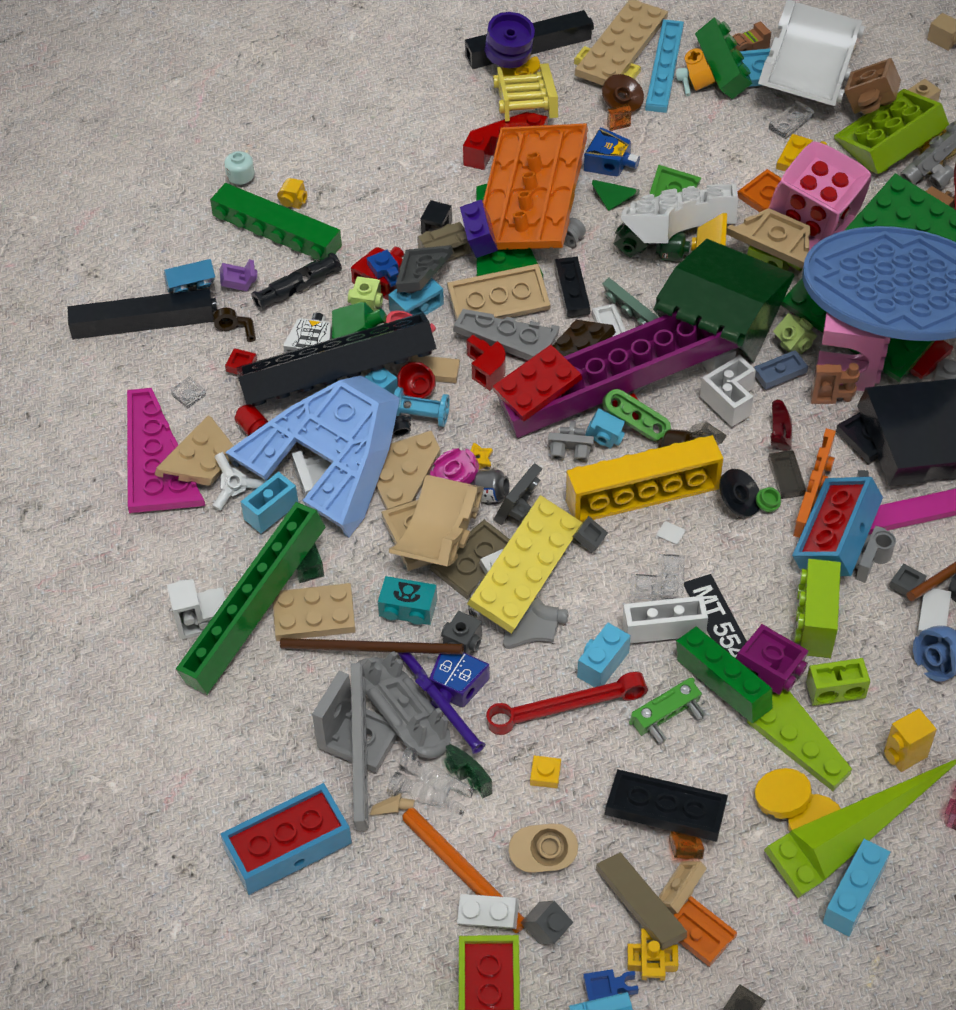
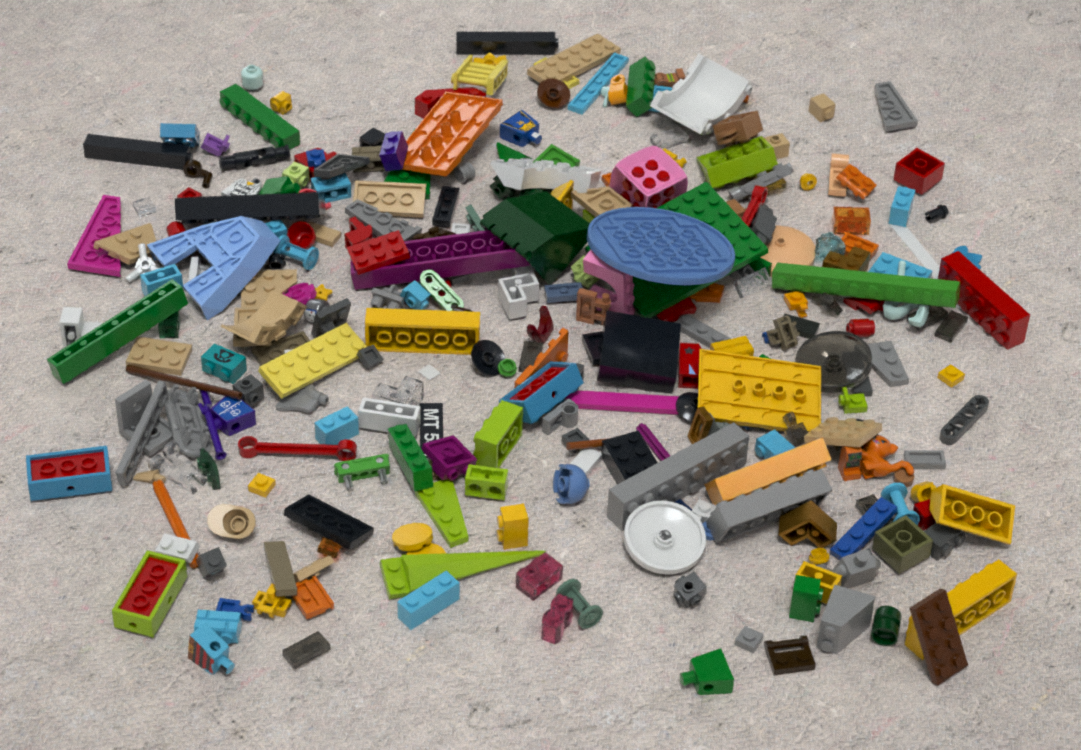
camera: 15 degrees right, 10 degrees down
dark purple wheel [485,12,535,68] -> none
clear orange plate [607,104,631,131] -> none
clear smoke tile [689,421,727,445] -> none

